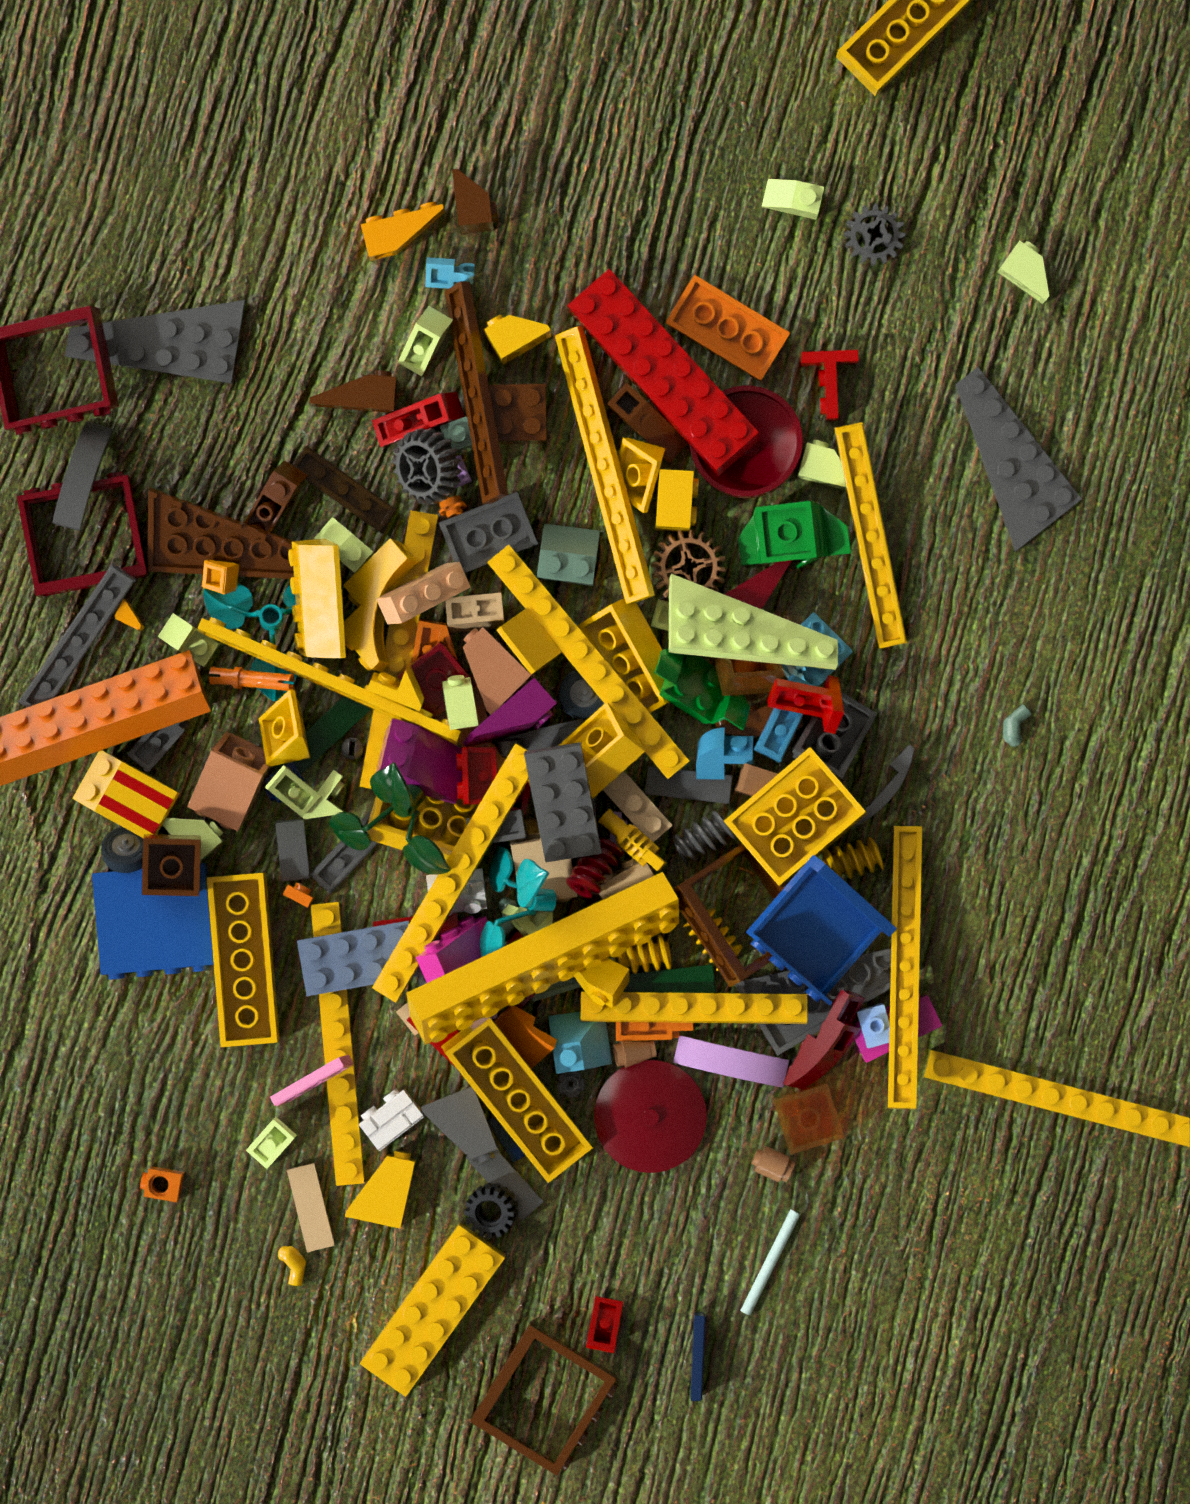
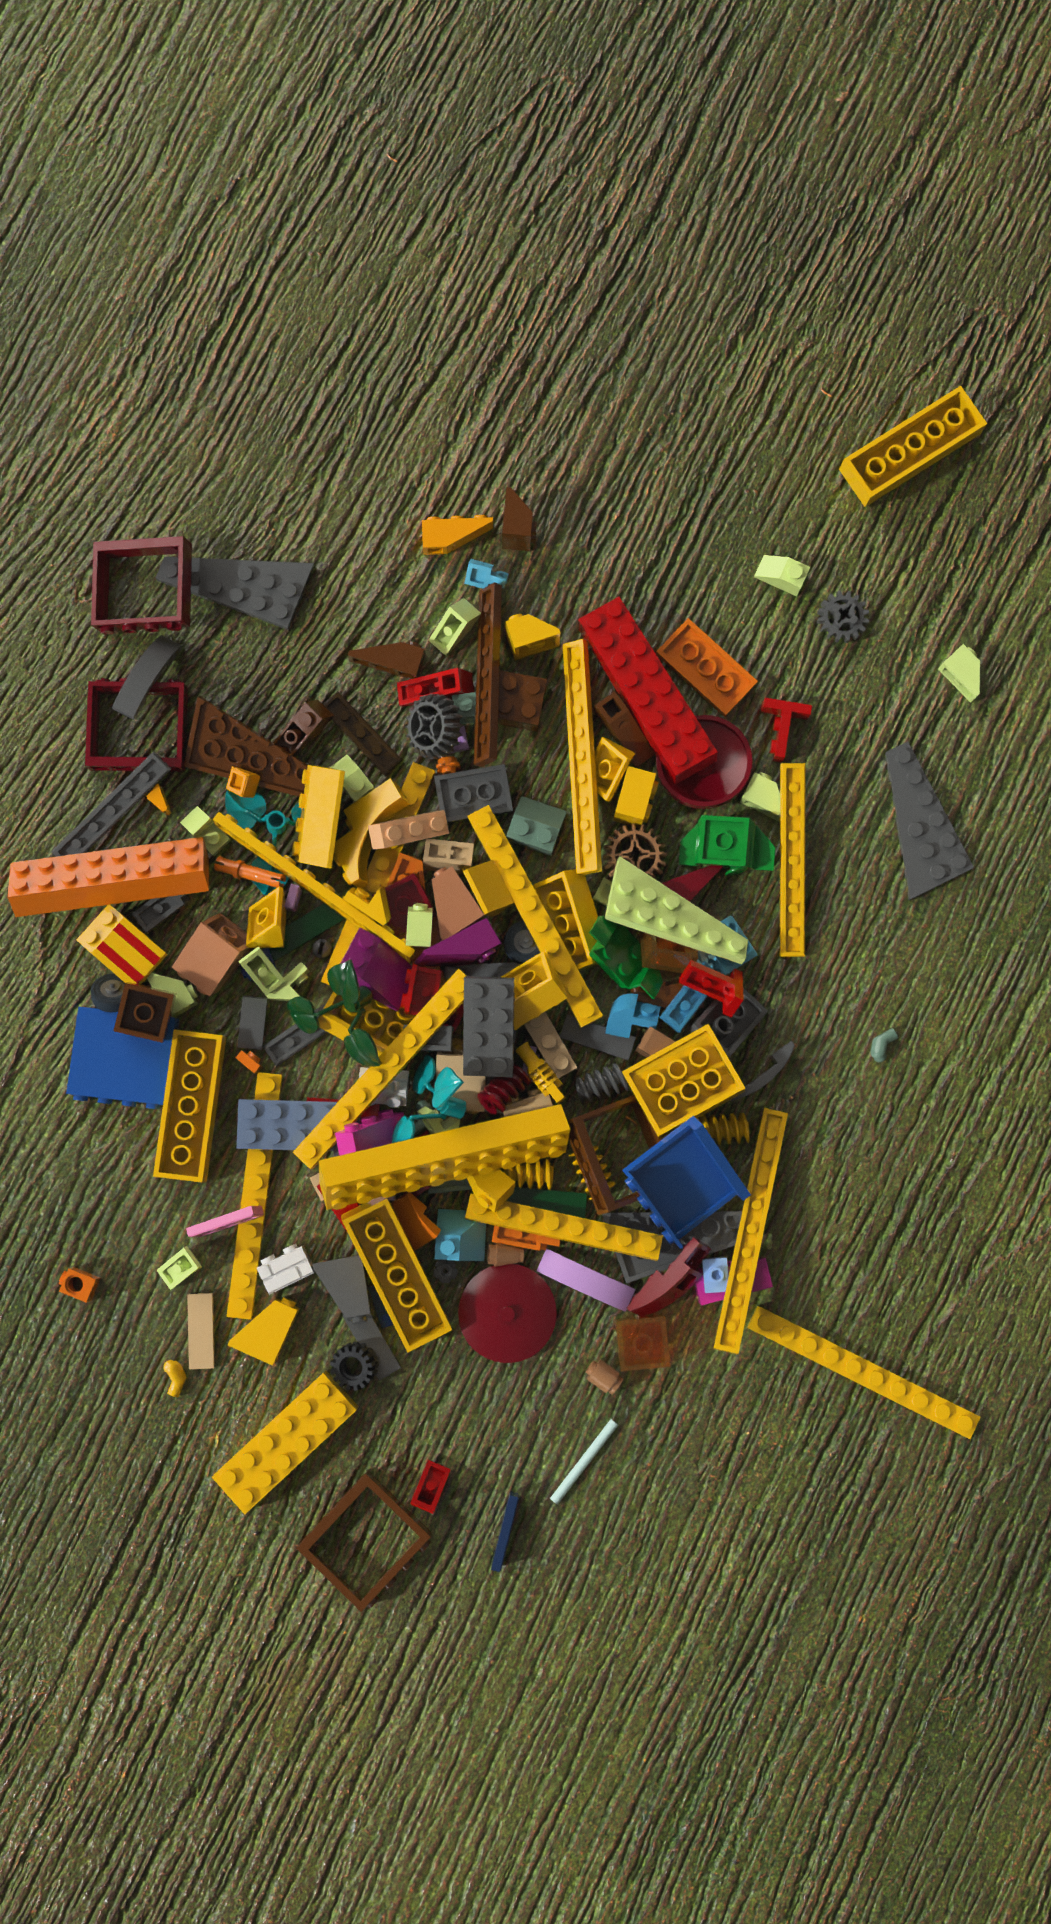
camera: 10 degrees right, 5 degrees down
none -> lavender tile [284,884,302,912]

